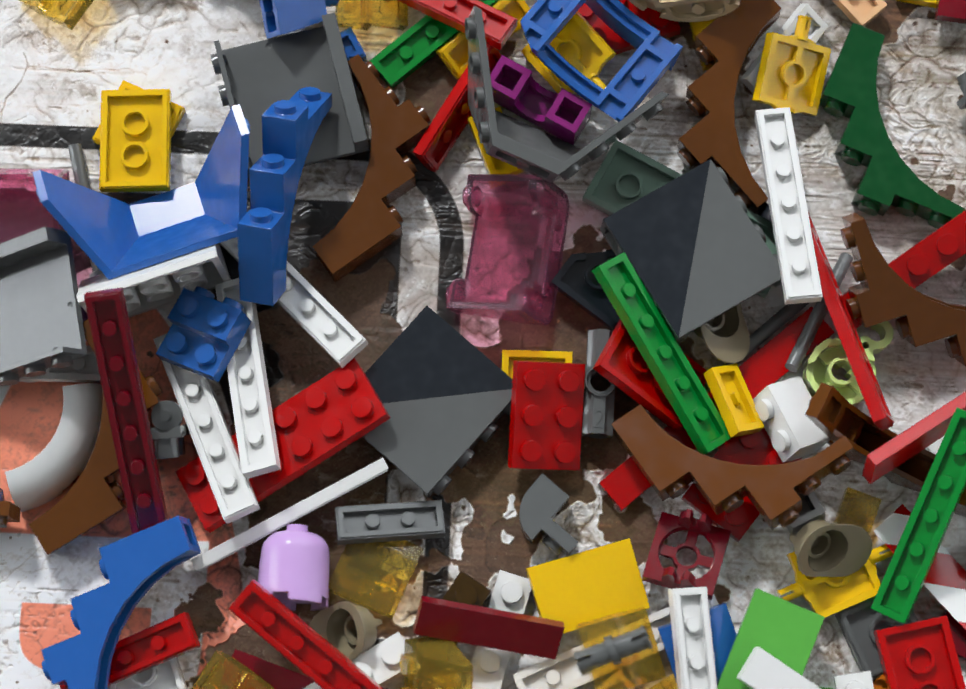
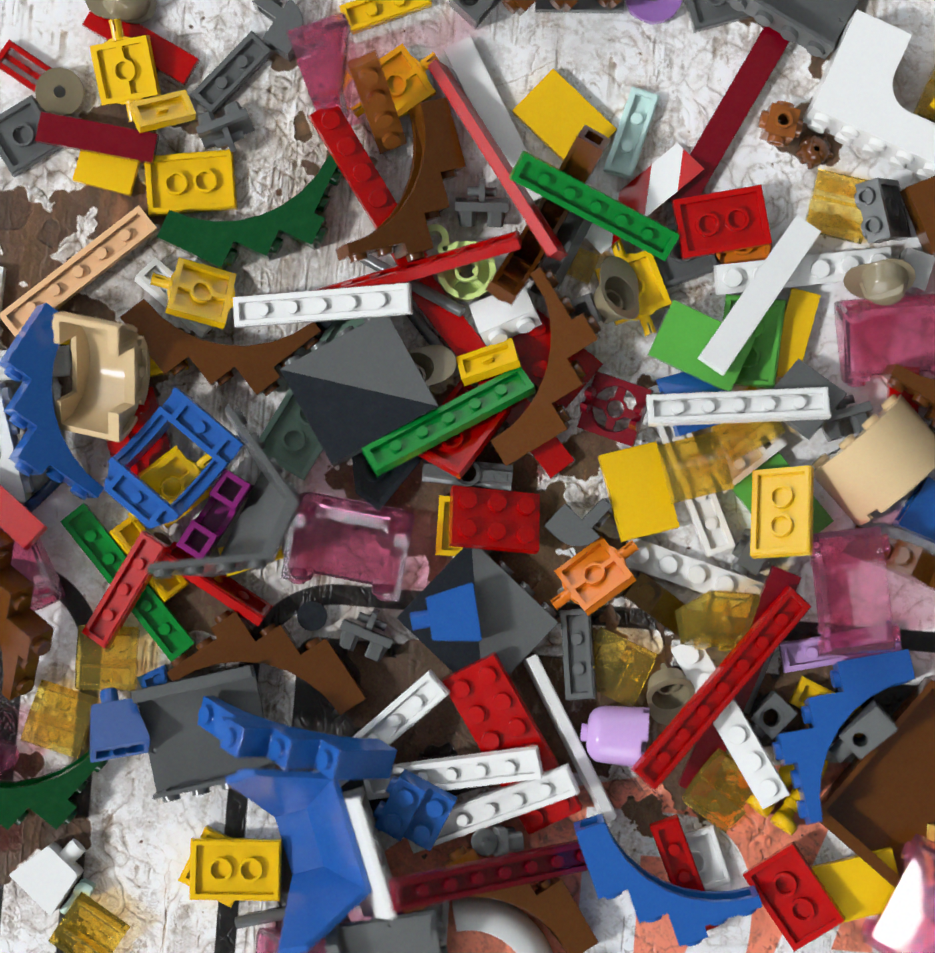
camera: 90 degrees left, 10 degrees up
dark red tile [413,596,565,660] -> none
dark grey pin [573,625,652,675] -> none
none -> yellow tile [144,150,238,217]
none -> black tile [297,601,328,631]
none -> dark grey hips [339,608,394,662]
none -> blue torso [410,582,482,641]
none -> dark grey hips [455,178,509,227]
none -> dark grey tile [530,212,592,296]
none -> orange plate [550,536,639,616]

